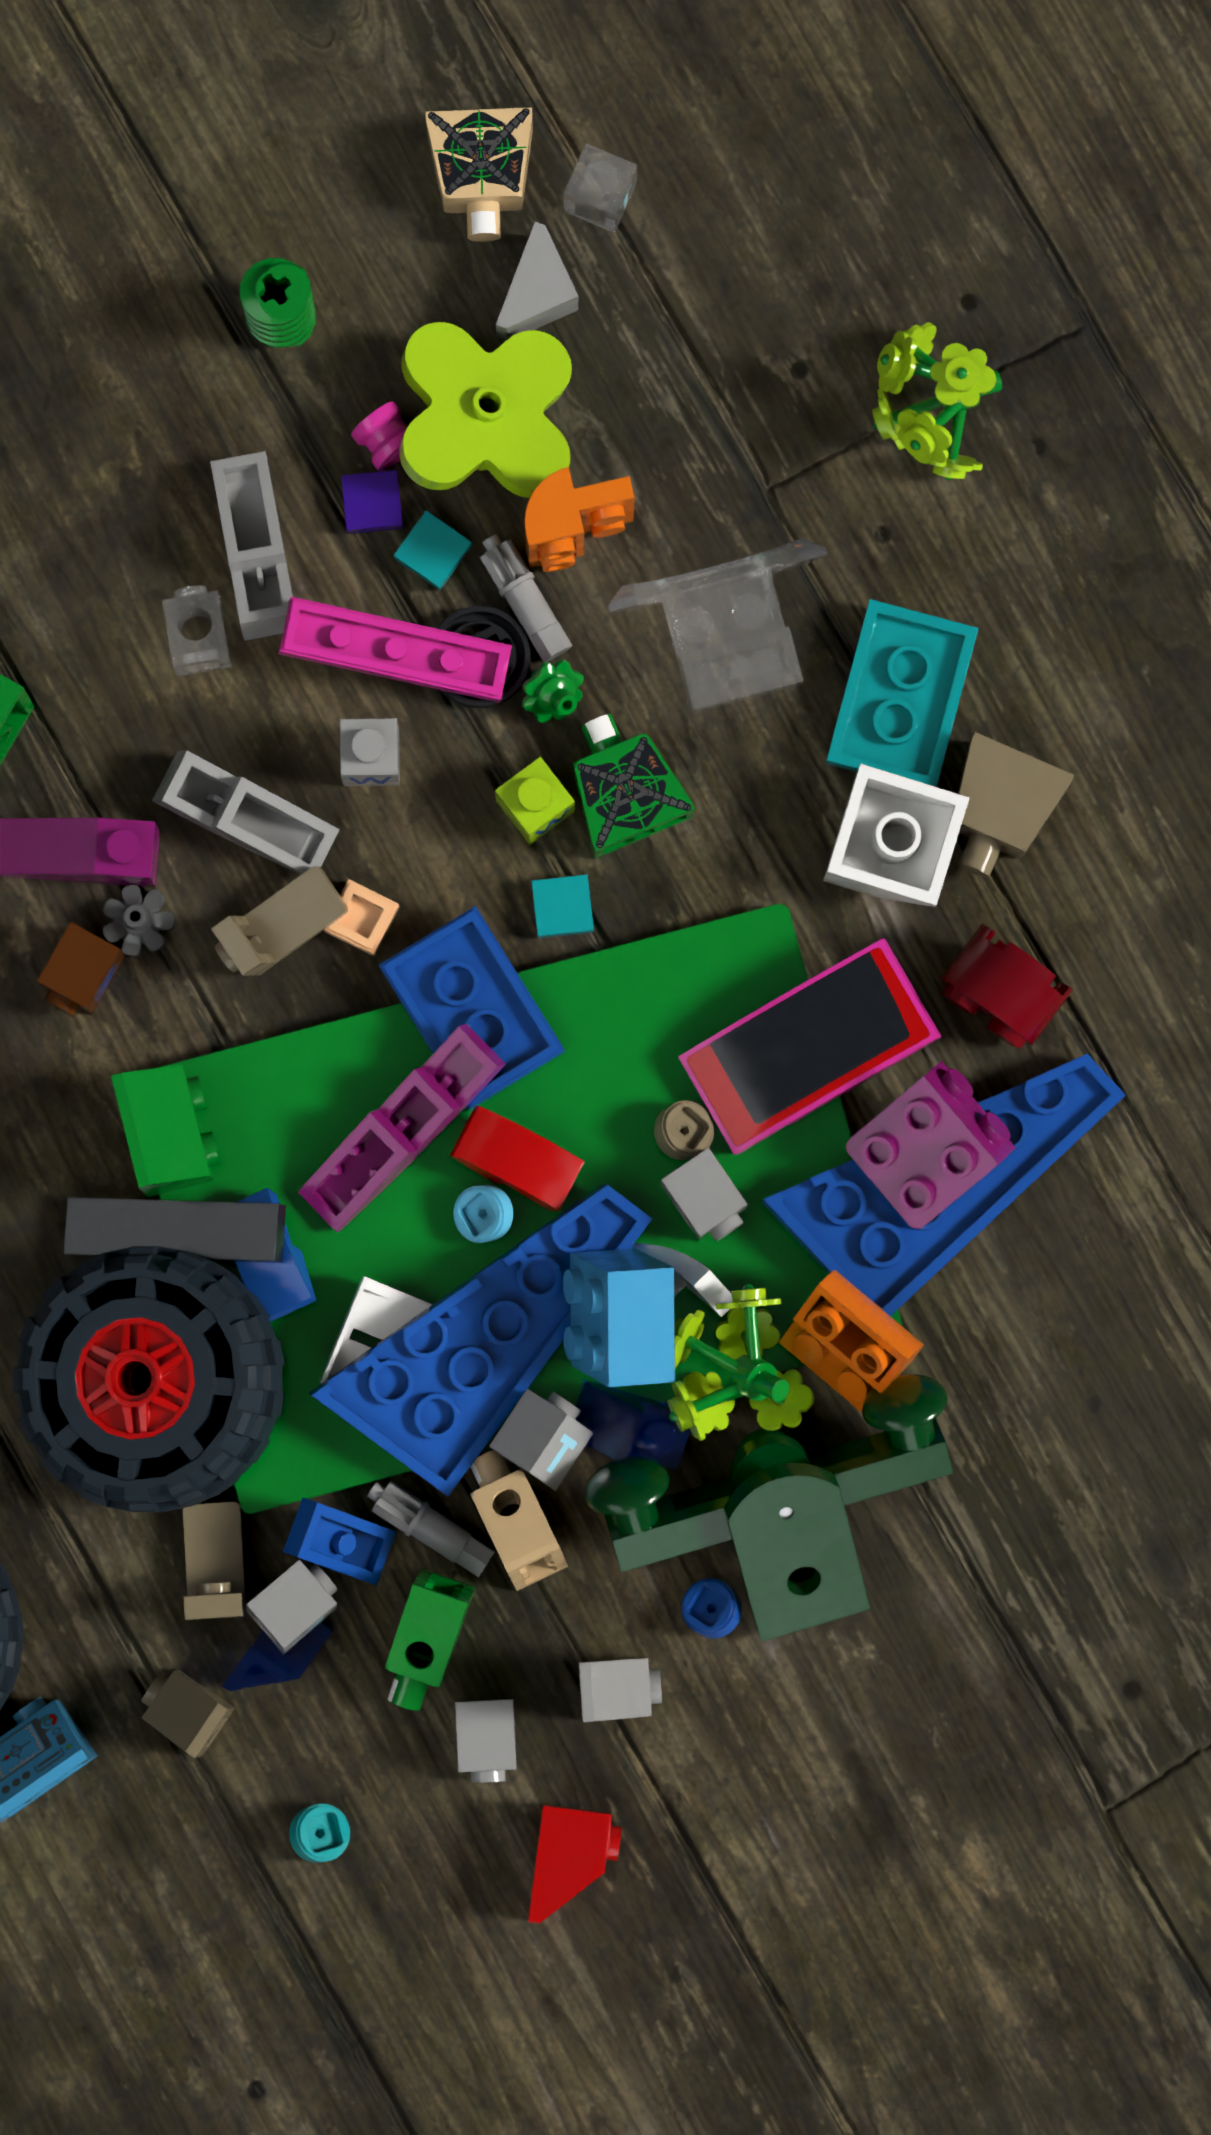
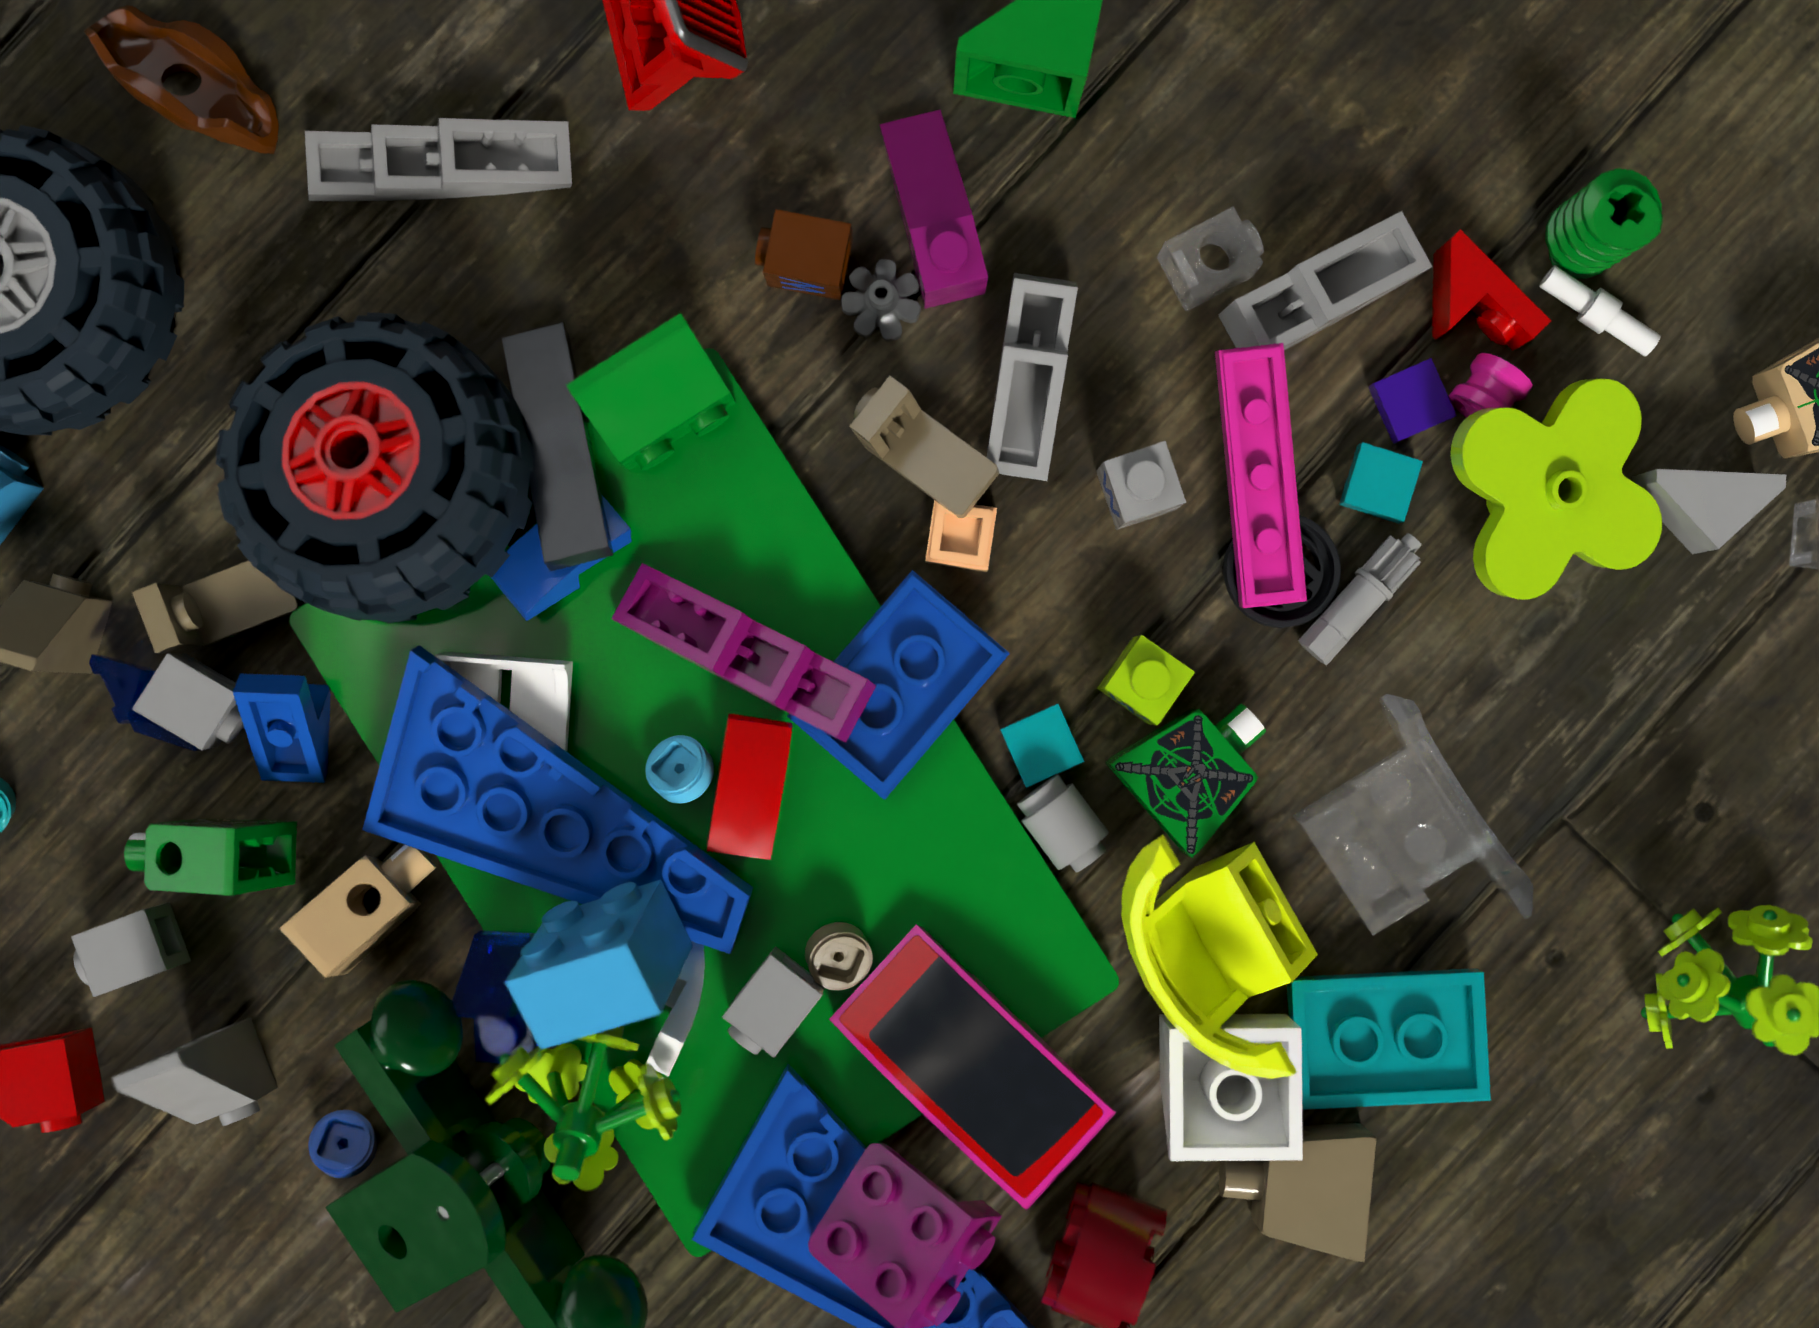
camera: 80 degrees right, 5 degrees up
light grey piece [367,1480,495,1577] -> none
light grey brick [489,1389,593,1491] -> none
green plant [521,659,584,723] -> none
orange brick [525,467,635,572] -> none
orange brick [778,1270,924,1413] -> none
none -> light grey brick [1017,774,1109,872]
none -> neon yellow piece [1121,835,1318,1079]
none -> red slope [1432,229,1551,351]
none -> white bar [1539,265,1661,357]

